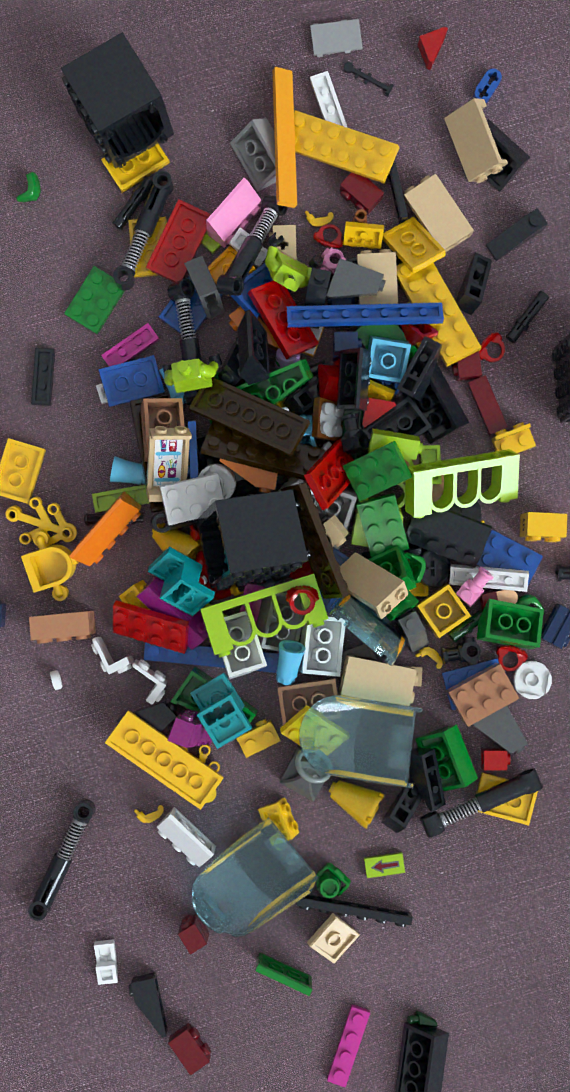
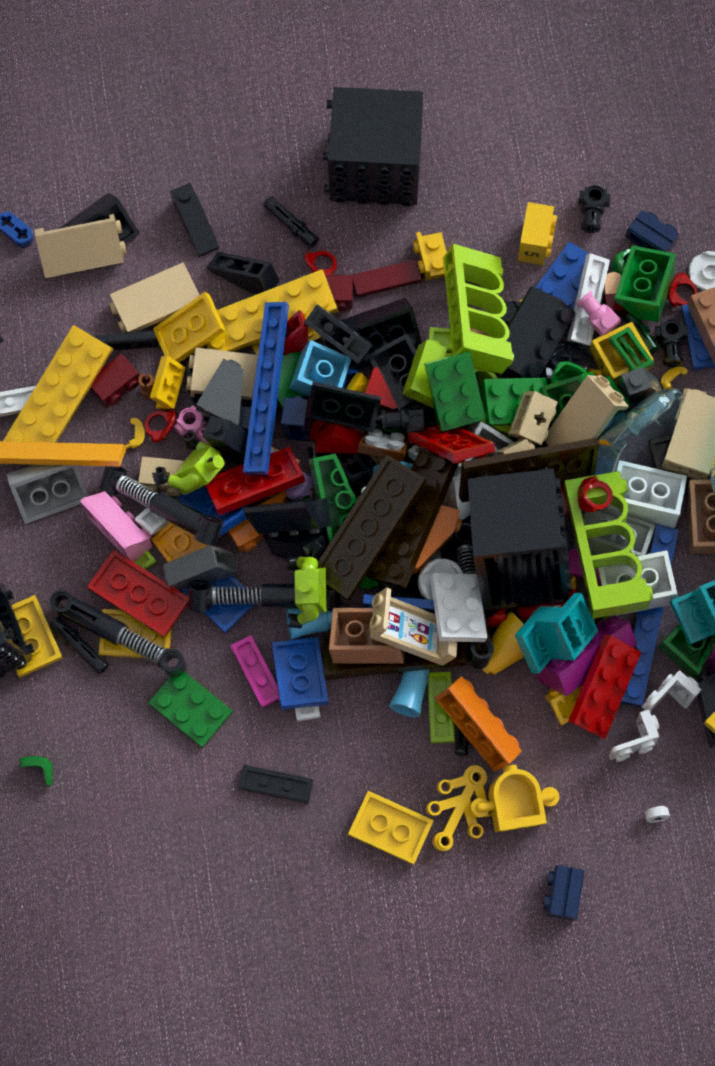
camera: 80 degrees left, 15 degrees down
nougat brick [29,611,96,644] -> none
medium azure plant [276,640,306,685] -> none
none -> tan brick [509,391,557,445]
none -> green tile [609,327,654,371]

